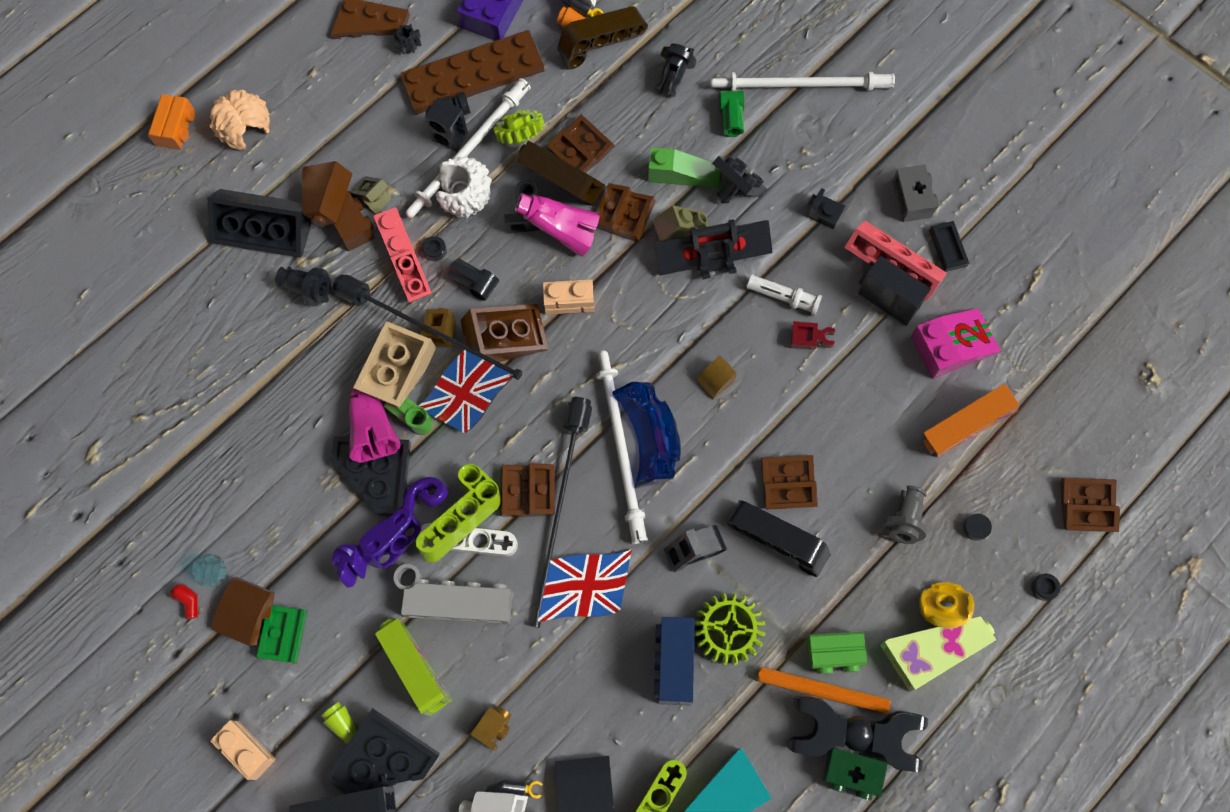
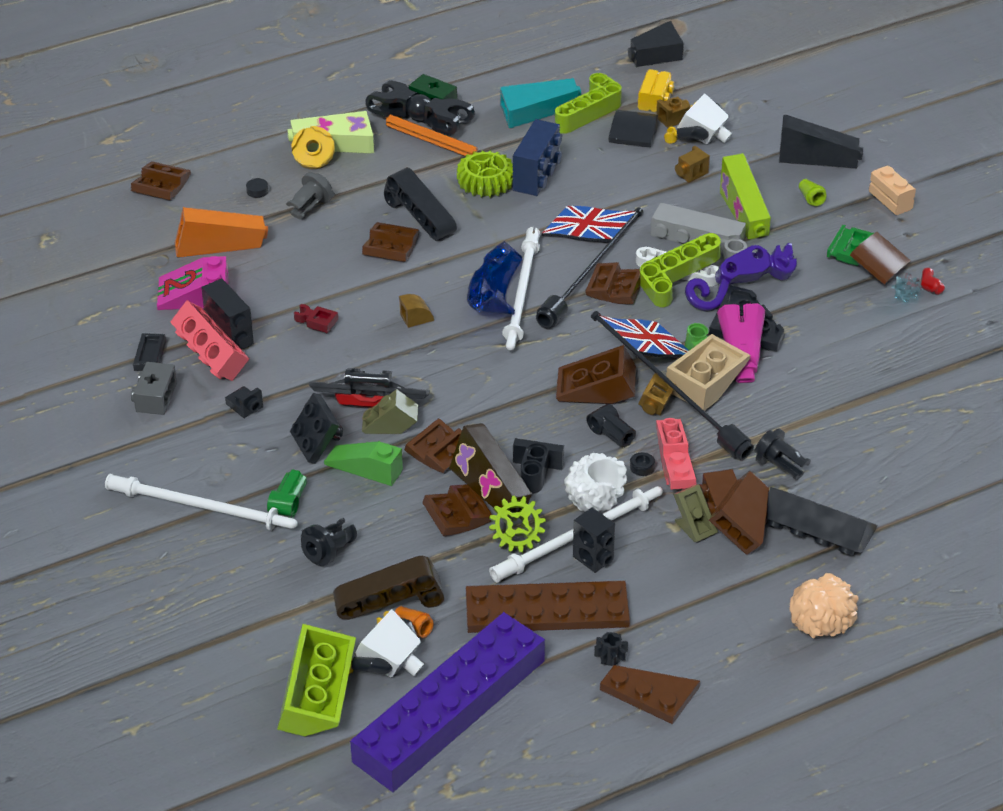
camera: 165 degrees left, 30 degrees down
orange brick [148,94,195,150] -> none
black plate [324,708,440,794] -> none
black wheel [442,91,471,116] -> none
dark pink piece [515,193,600,257] -> none
light nougat brick [543,279,595,315] -> none
black tile [664,525,727,572] -> none
white pin [747,274,822,316] -> none
bright green brick [806,632,867,674] -> none
black tile [1031,573,1061,601] -> none

